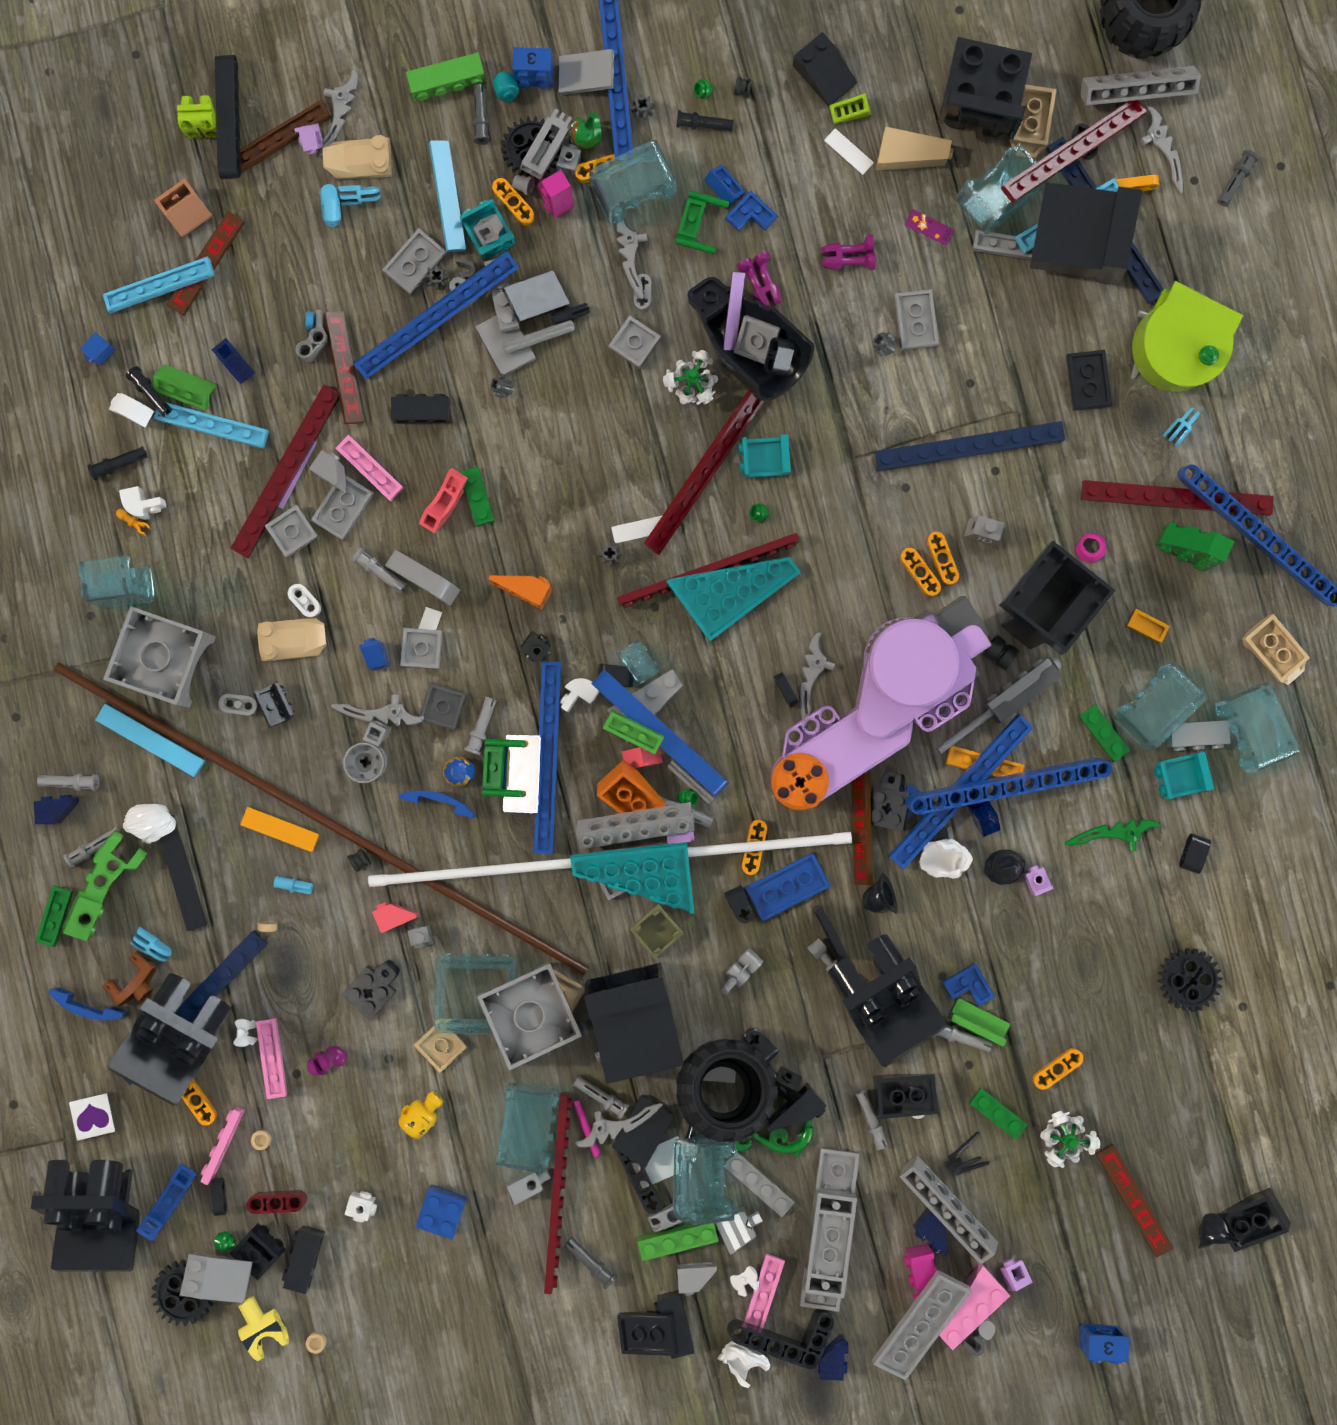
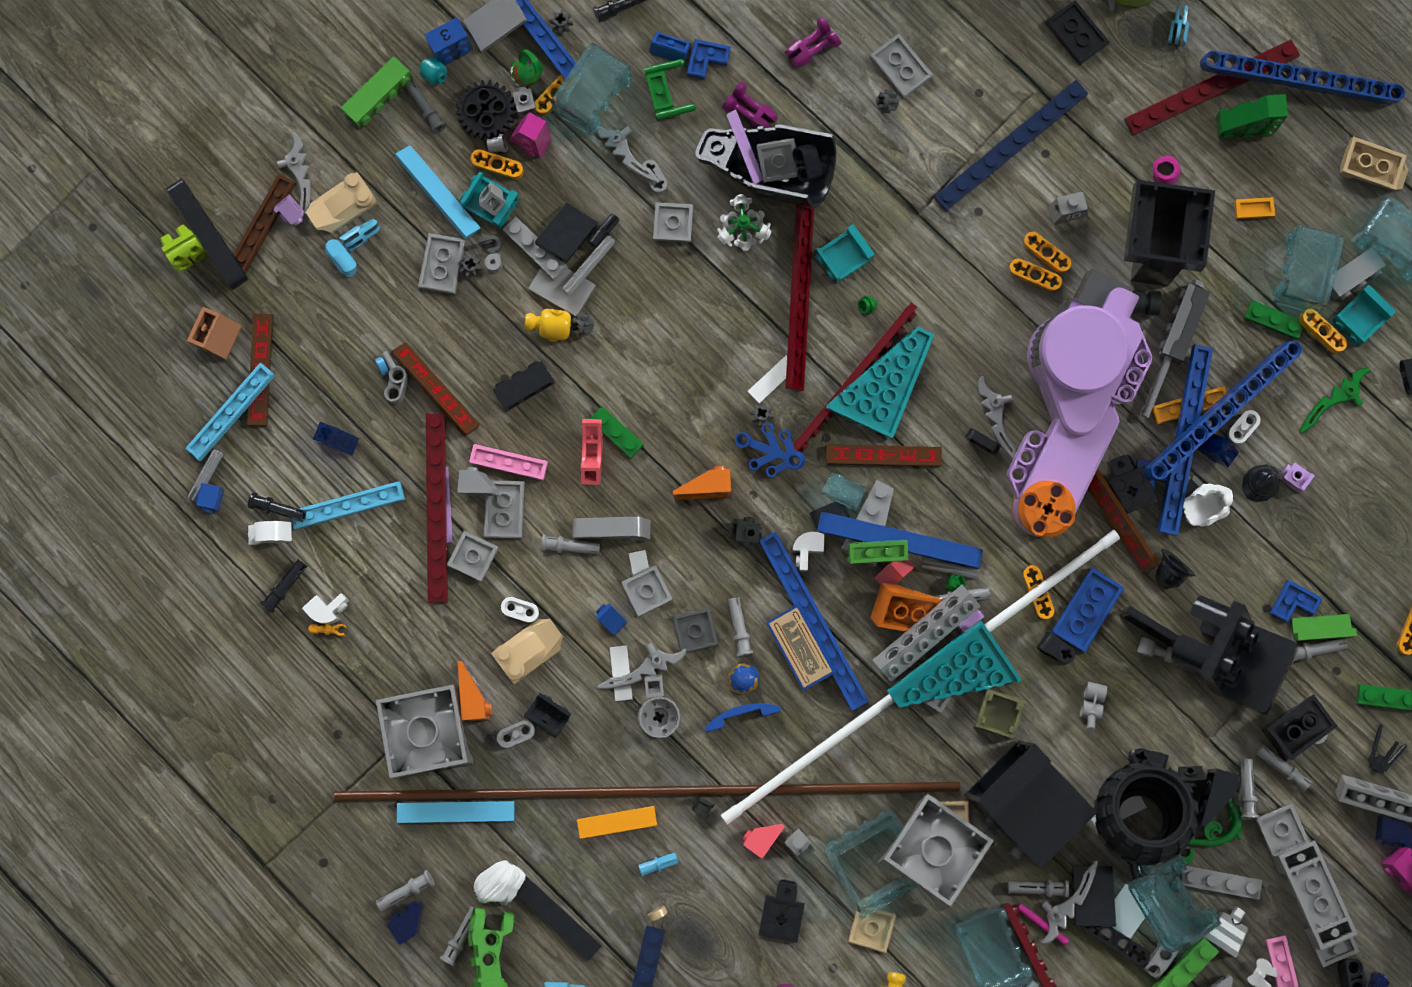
camera: 25 degrees left, 5 degrees down
clear light blue windscreen [78,556,154,609] -> none
bright green panel [153,365,216,410] -> none
blue plate [354,251,519,379] -> none
green plate [482,739,526,798] -> none
light grey hinge [520,109,573,180] -> none
none -> light grey axle [188,449,223,502]
none -> orange slope [458,661,493,722]
none -> yellow piece [524,309,571,342]
none -> white sticker [610,645,632,701]
none -> blue plant [735,423,805,477]
none -> reddish brown tile [826,444,942,467]
none -> white plate [1227,410,1260,445]
none -> light grey pin [1240,759,1259,820]
none -> light orange beam [1299,309,1347,353]

